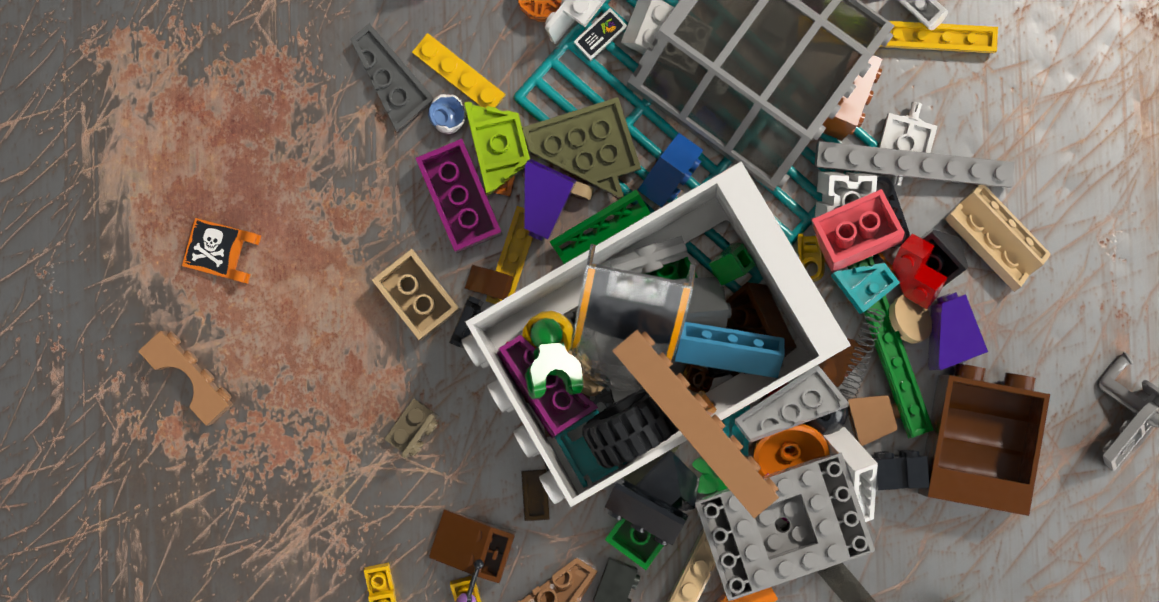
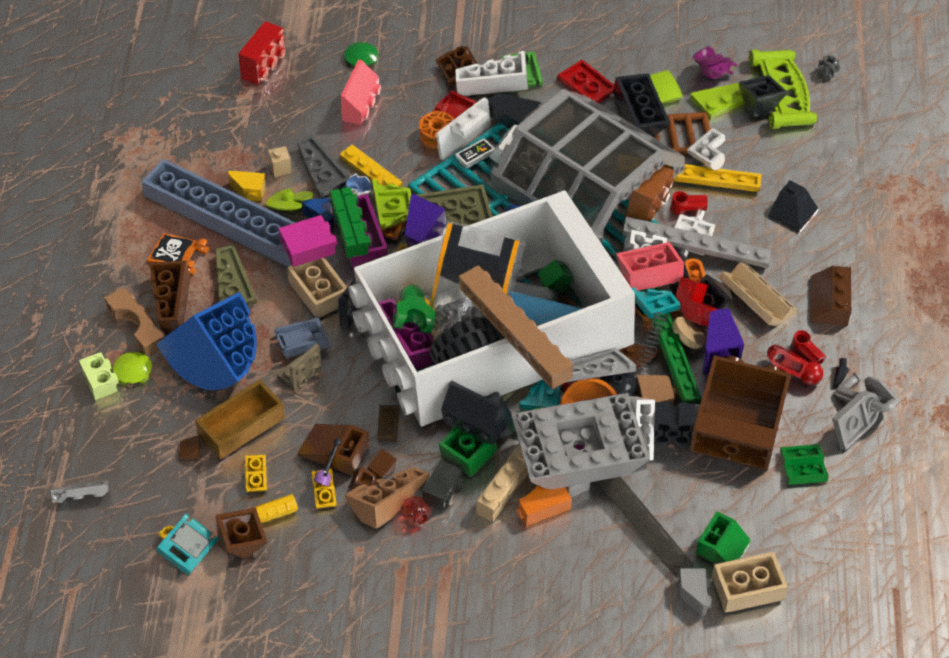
camera: 10 degrees right, 35 degrees down
none -> yellowish green brick [79,352,119,400]
none -> lime dish [113,352,152,384]
none -> sand blue brick [141,159,295,267]
none -> reddish brown wedge [149,260,191,335]
none -> blue brick [156,292,257,390]
none -> reddish brown slope [179,436,201,460]
none -> pearl gold piece [195,379,285,459]
none -> olive wing [216,244,257,306]
none -> yellow slope [228,170,266,202]
none -> lime piece [266,188,313,211]
none -> tan brick [268,146,292,177]
none -> sand blue container [274,317,329,358]
none -> dark pink brick [279,215,337,267]
none -> blue slope [302,198,334,230]
none -> green brick [329,187,371,258]
none -> reddish brown slope [349,466,378,489]
none -> reddish brown slope [367,449,397,479]
none -> red piece [670,191,708,215]
none -> orange plate [685,258,706,282]
none -> red piece [767,344,824,386]
none -> black slope [768,180,819,233]
none -> green slope [780,444,829,485]
none -> red piece [790,330,827,365]
none -> reddish brown slope [810,266,852,326]
none -> black bar [833,358,850,385]

